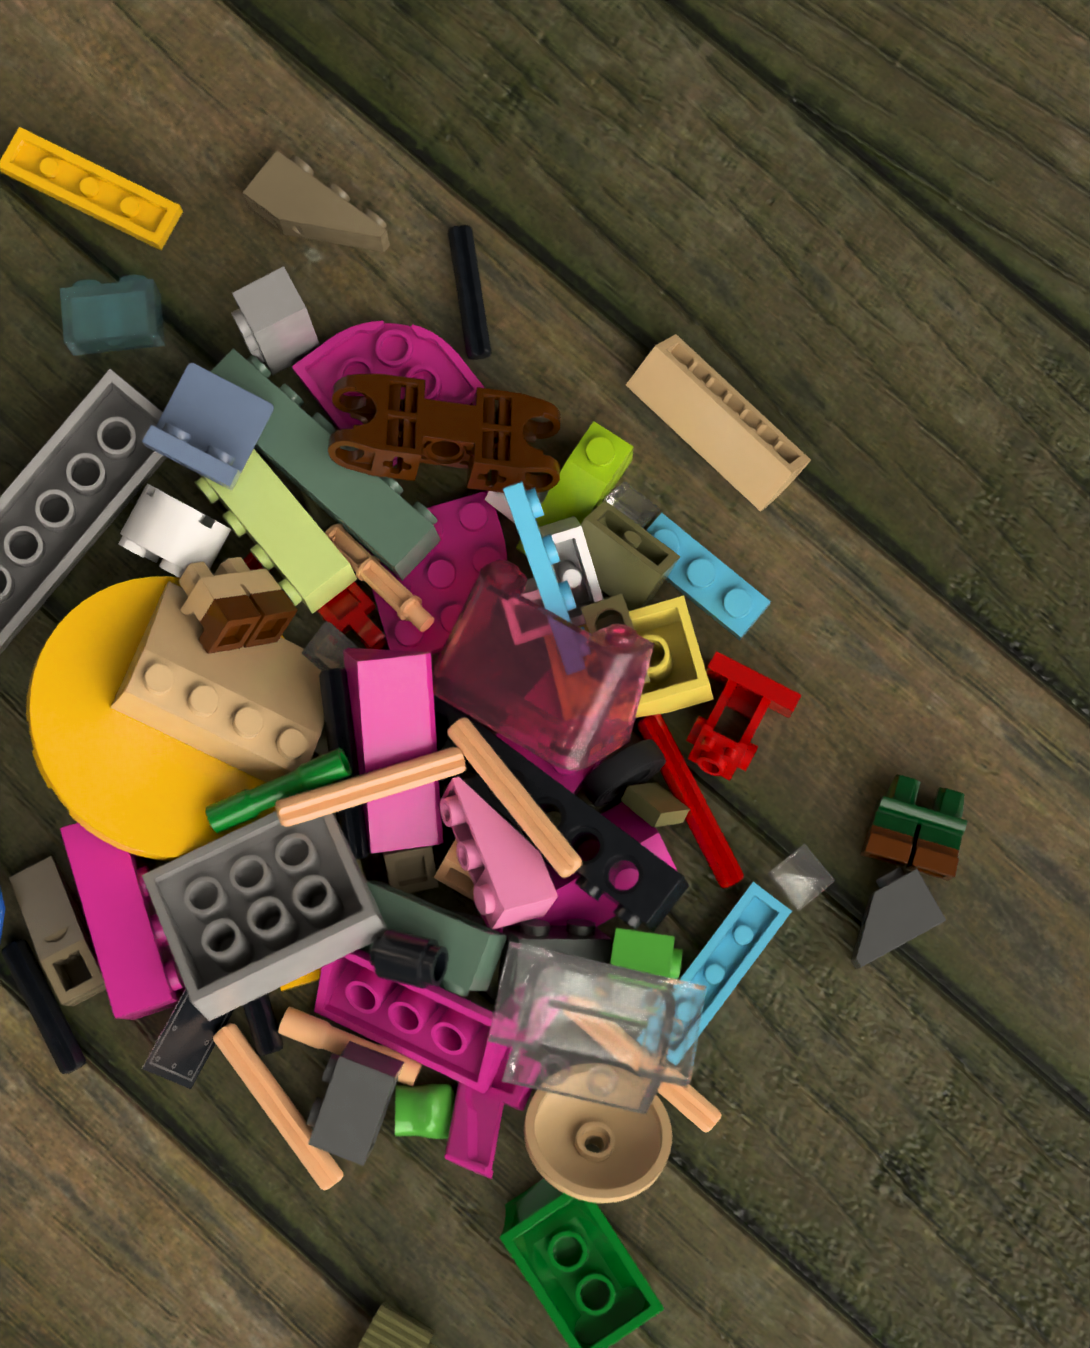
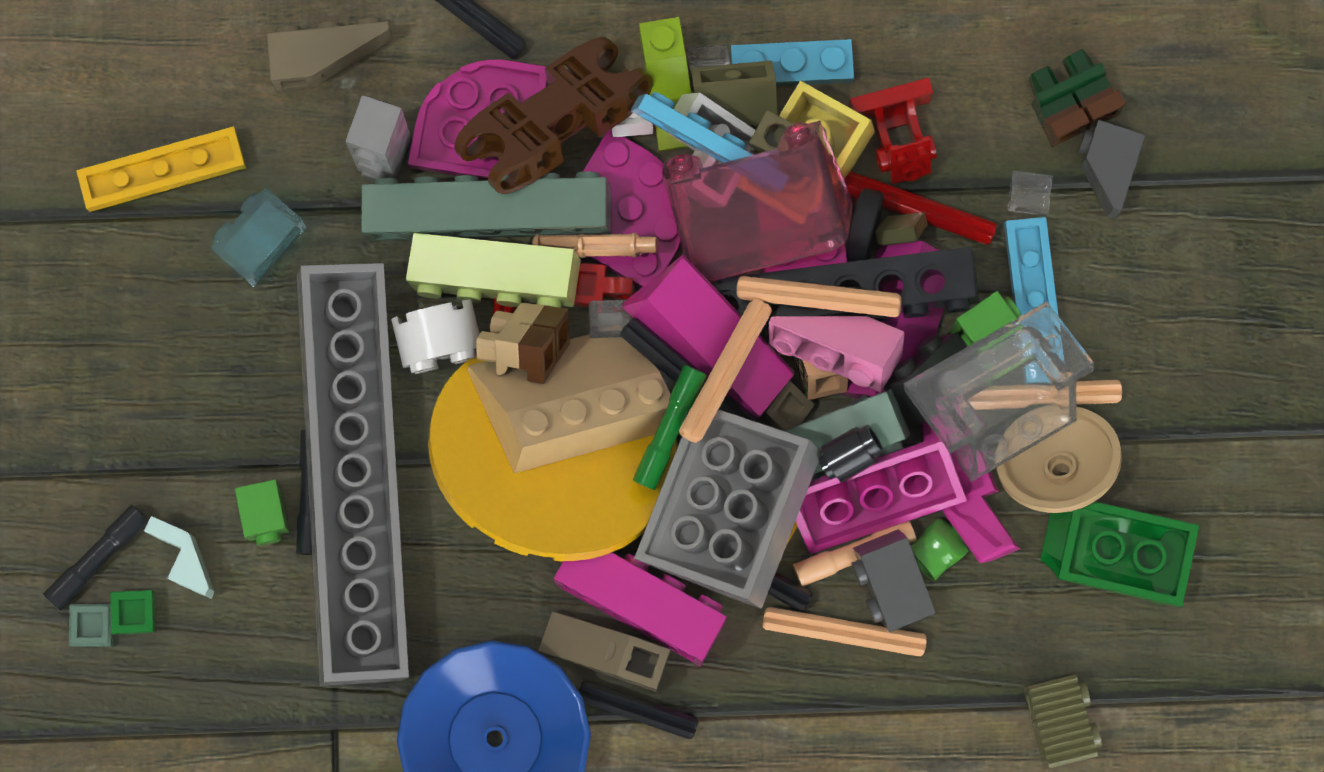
camera: 50 degrees left, 0 degrees up
sand blue bracket [142,363,274,491] -> none
black sticker [142,989,235,1089] -> none

